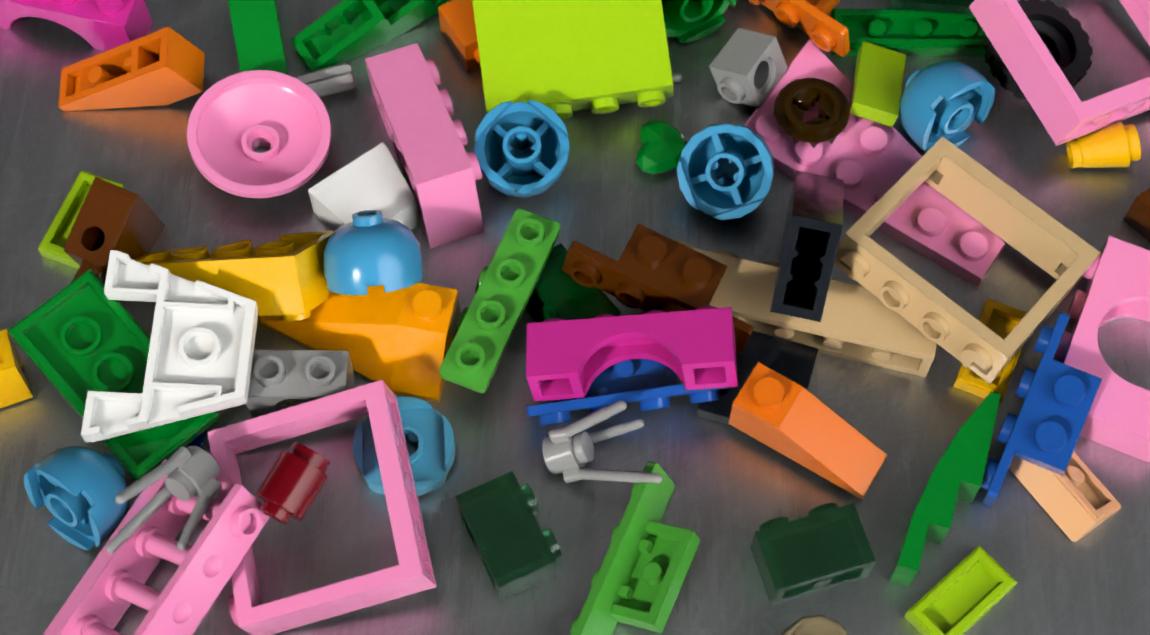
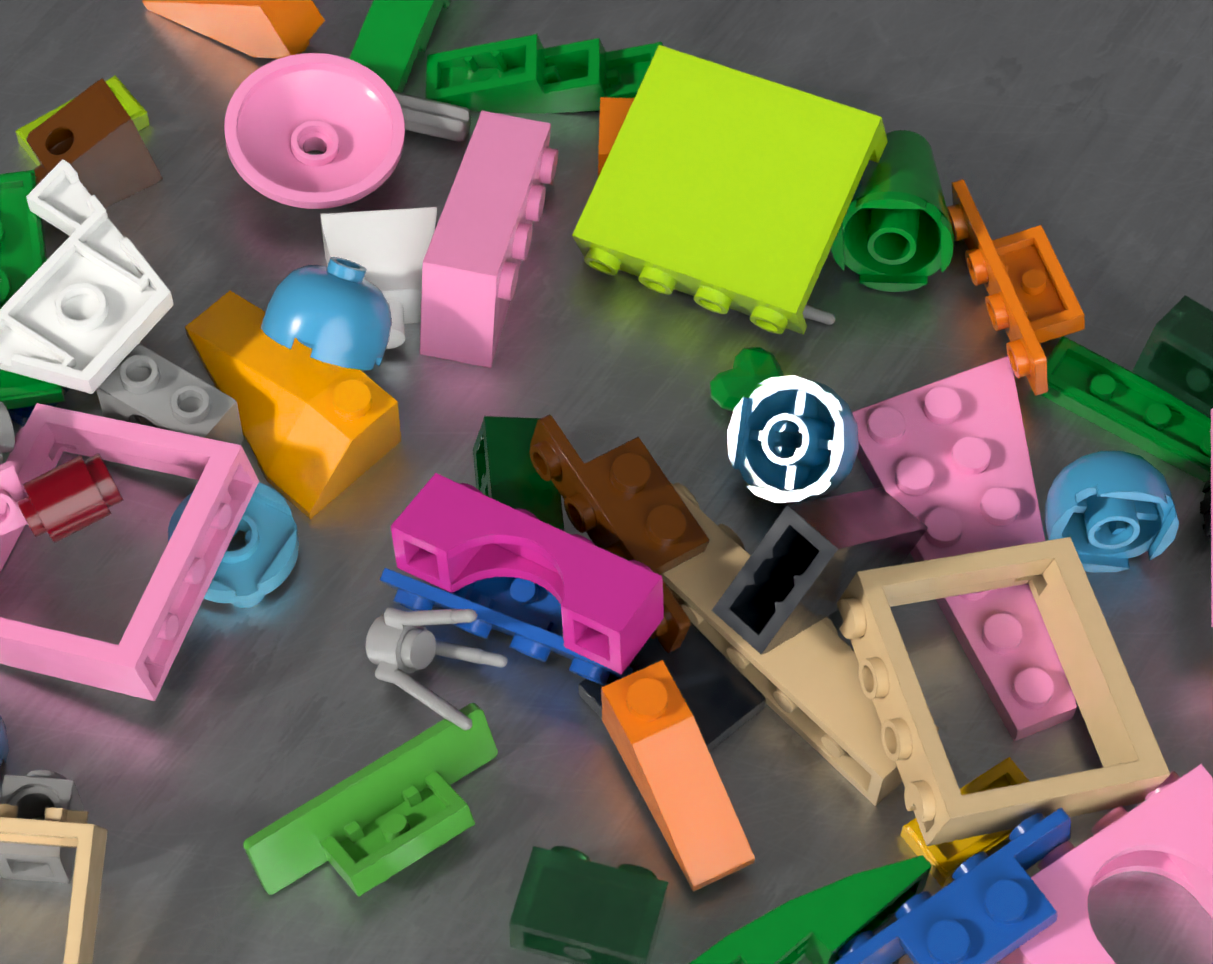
camera: 30 degrees right, 5 degrees down
yellow wedge [134,230,336,322] -> none
bright green bracket [439,209,561,393] -> none
clear green brick [456,471,562,602] -> none
dark azure cylinder [474,100,570,198] -> none
light grey brick [709,28,788,108] -> none
dark brown gear [773,78,850,148] -> none
lime tile [849,41,906,127] -> none

